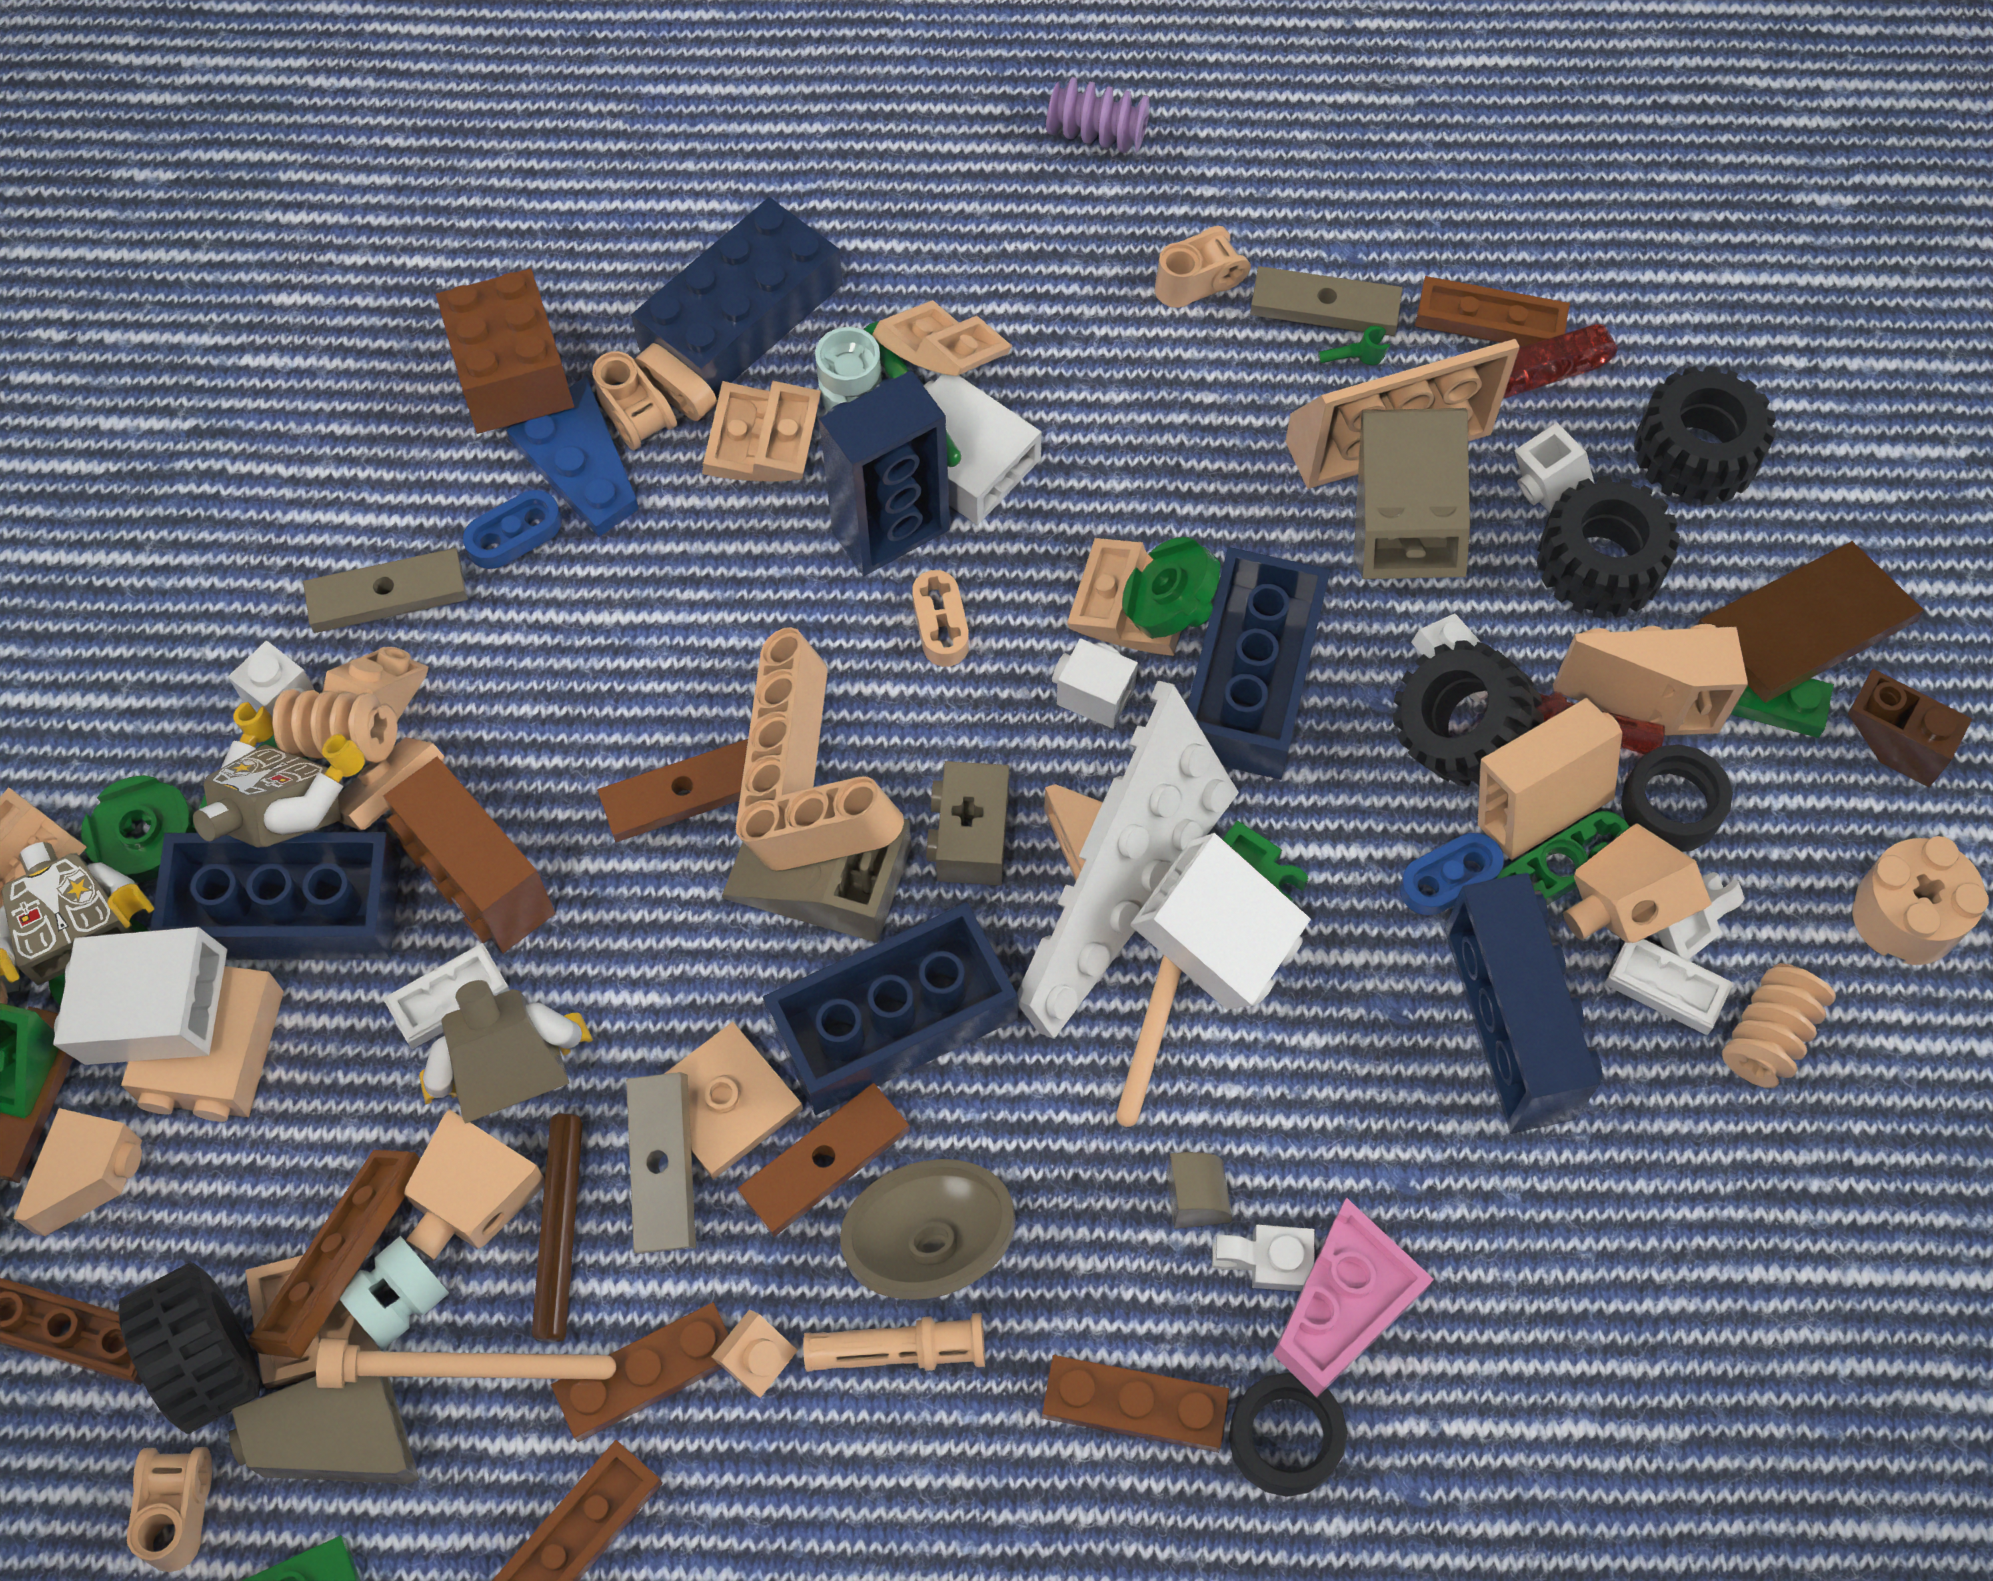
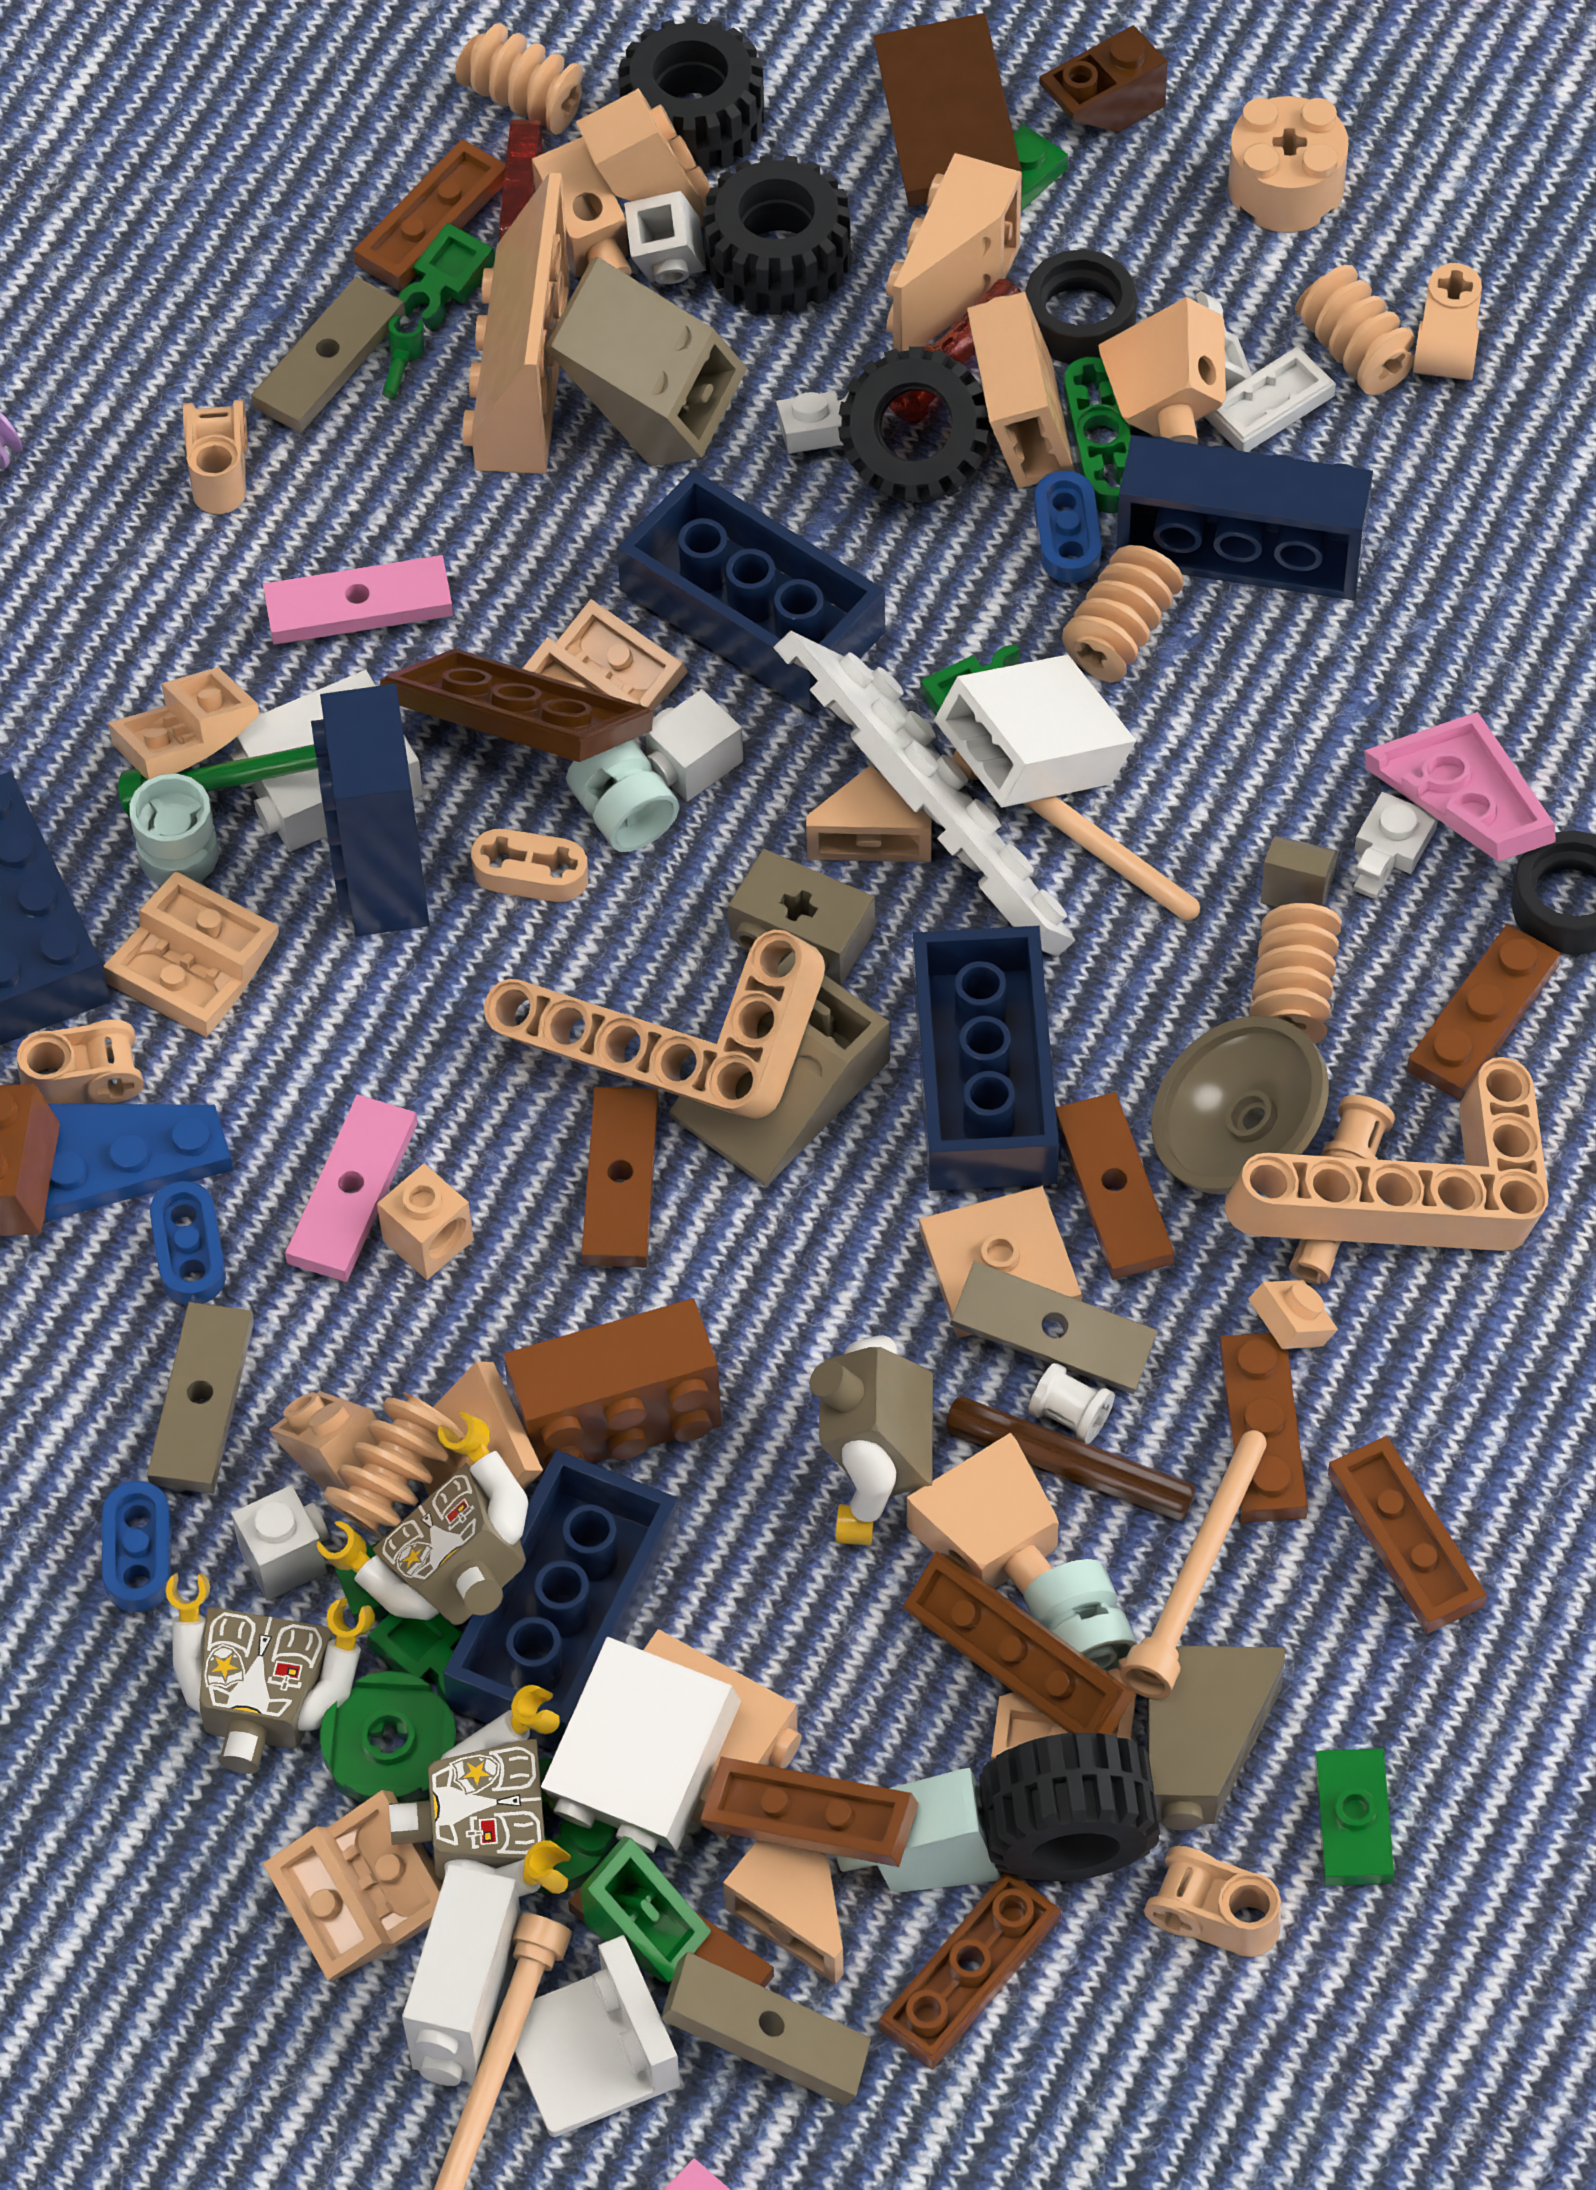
camera: 65 degrees left, 5 degrees down
white plate [383,943,510,1049] -> none
light nougat beam [634,343,717,421] -> none
green plate [1122,537,1220,639] -> none
none -> blue plate [102,1481,172,1612]
none -> torso [165,1573,375,1774]
none -> bright pink tile [263,555,453,645]
none -> bright pink tile [285,1094,418,1282]
none -> light nougat brick [377,1163,474,1280]
none -> reddish brown tile [380,648,653,762]
none -> green plate [398,222,496,331]
none -> light nougat piece [455,23,583,135]
none -> light nougat torso [532,137,632,278]
none -> light aqua wheel [566,739,680,852]
none -> light nougat slope [576,88,711,227]
none -> dark orange plate [701,1756,919,1867]
none -> light aqua torso [836,1768,1001,1892]
none -> white bush [1028,1363,1115,1444]
none -> light nougat piece [1062,545,1184,683]
none -> light nougat beam [1224,1057,1548,1251]
none -> light nougat piece [1249,903,1342,1044]
none -> light nougat piece [1413,263,1482,380]

